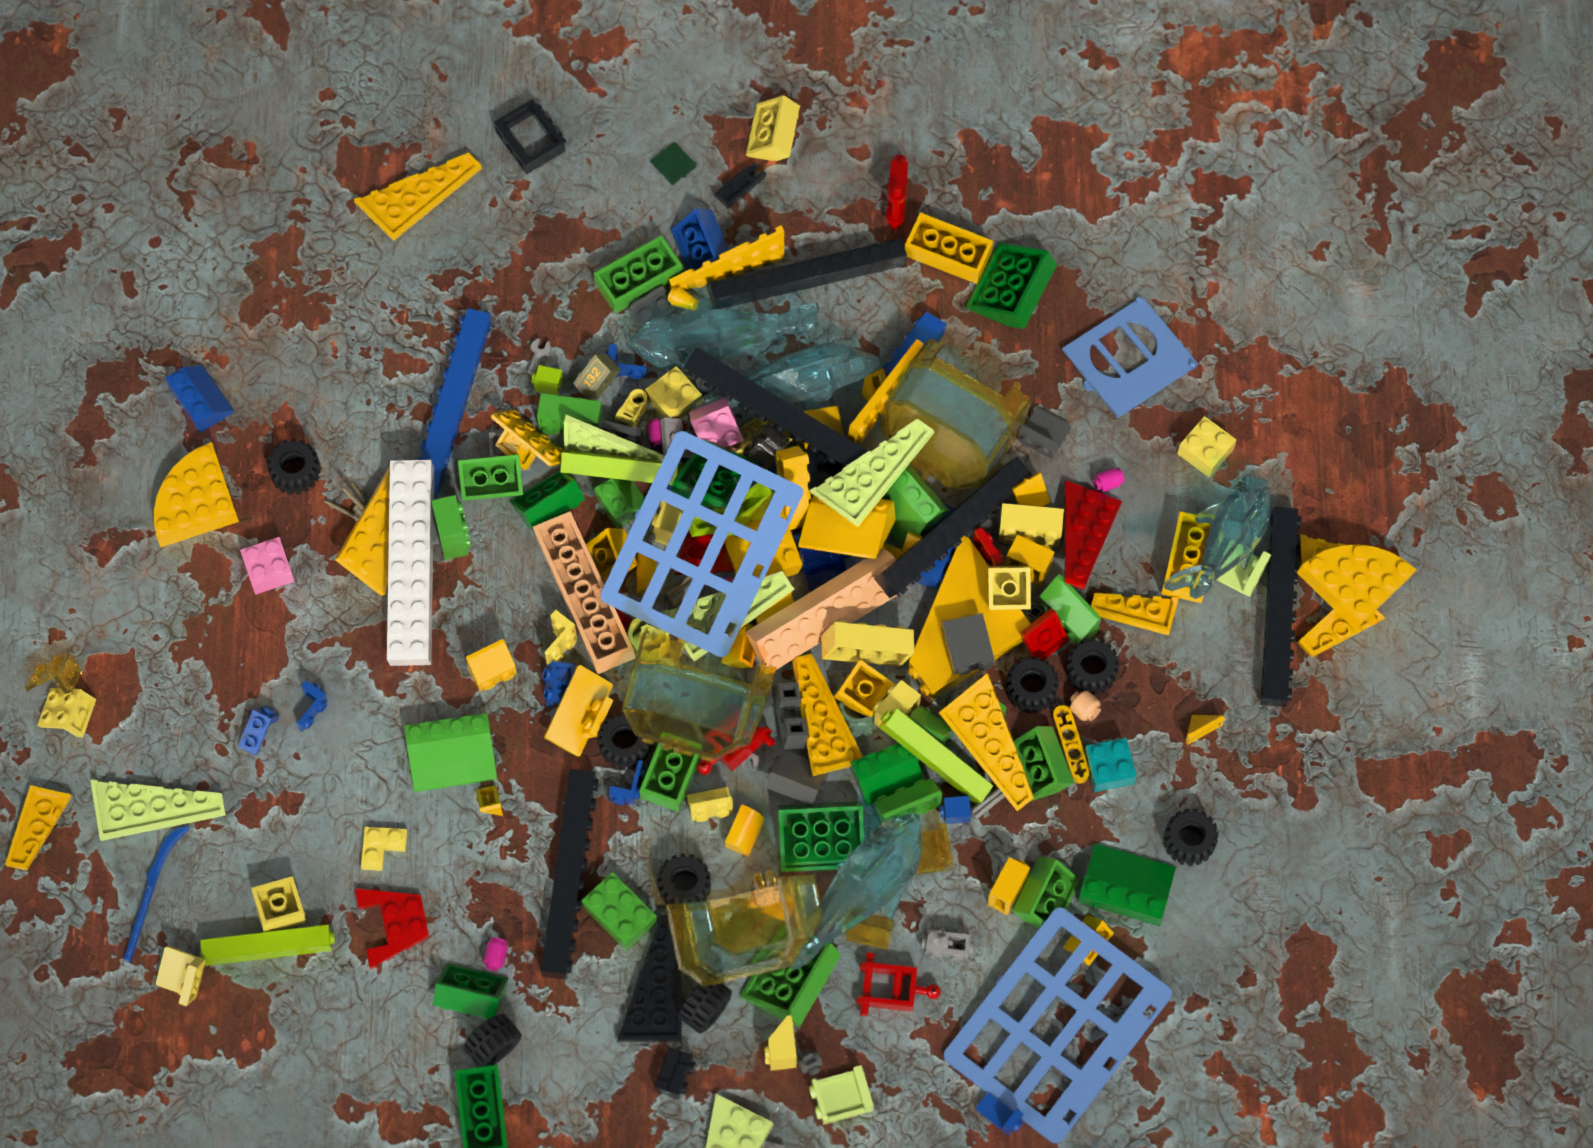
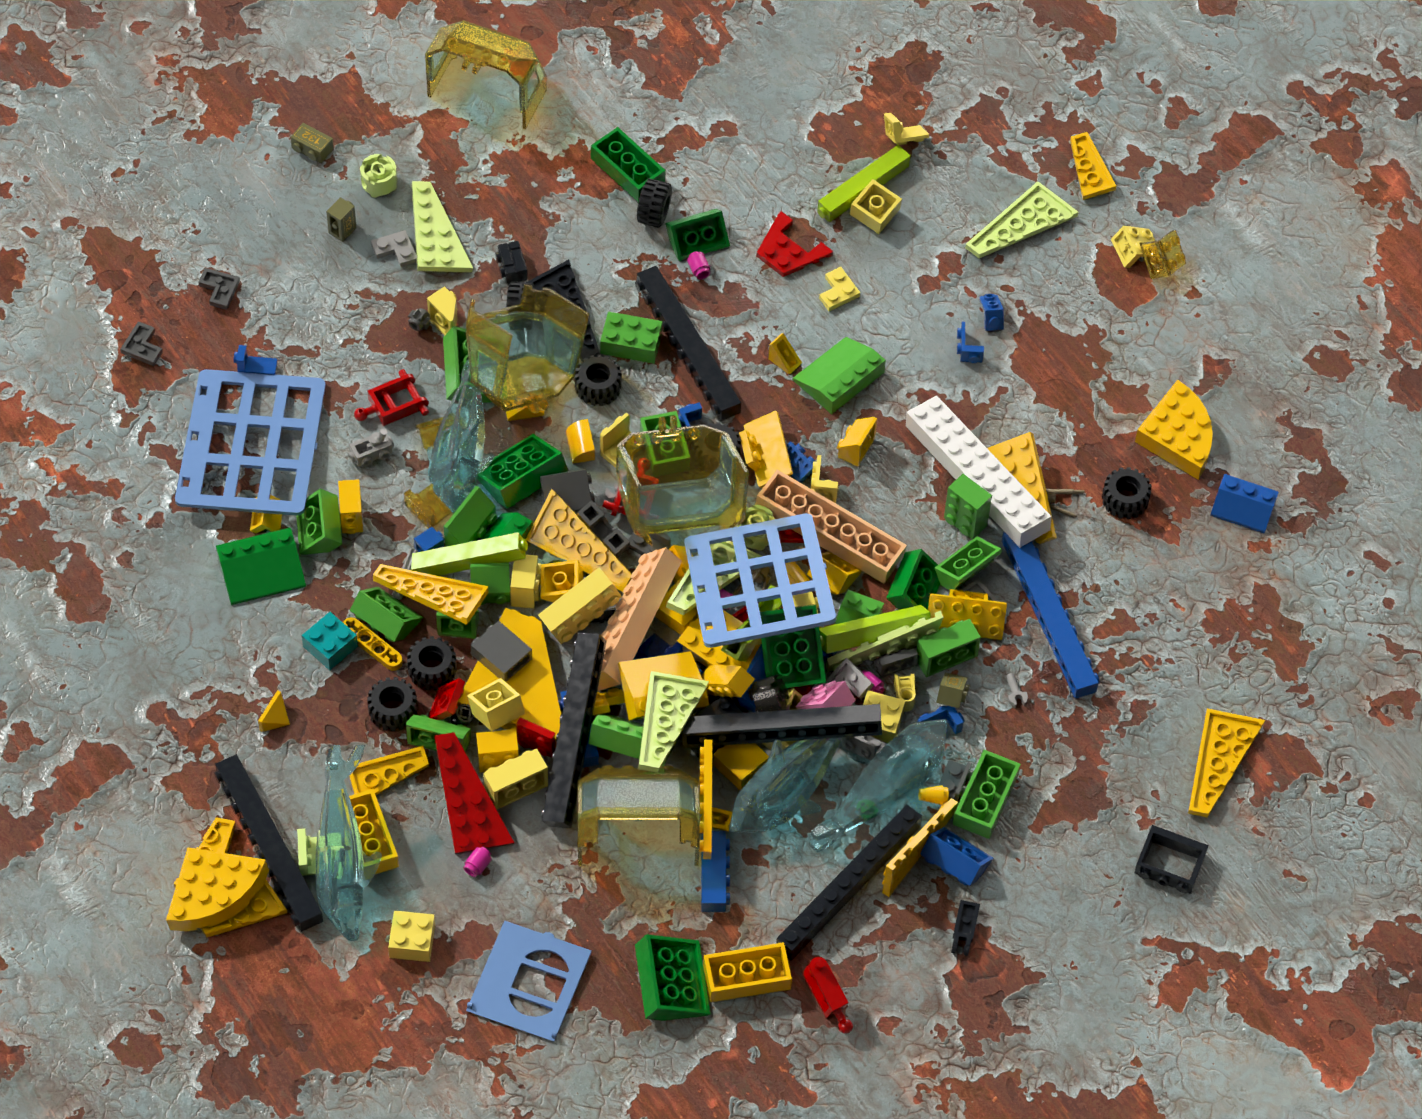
camera: 145 degrees right, 10 degrees down
blue piece [123,826,189,962] -> none
bright pink brick [240,537,295,595] -> none
lime brick [531,365,563,395] -> none
clear green piece [650,142,697,186] -> none
light yellow slope [746,95,800,161] -> none
yellowish green panel [809,1065,874,1125] -> none
yellow piece [1012,472,1051,507] -> none
dark grey bracket [1017,408,1071,459] -> none
light nougat head [1070,690,1101,721] -> none
black tyre [1163,808,1219,866] -> none

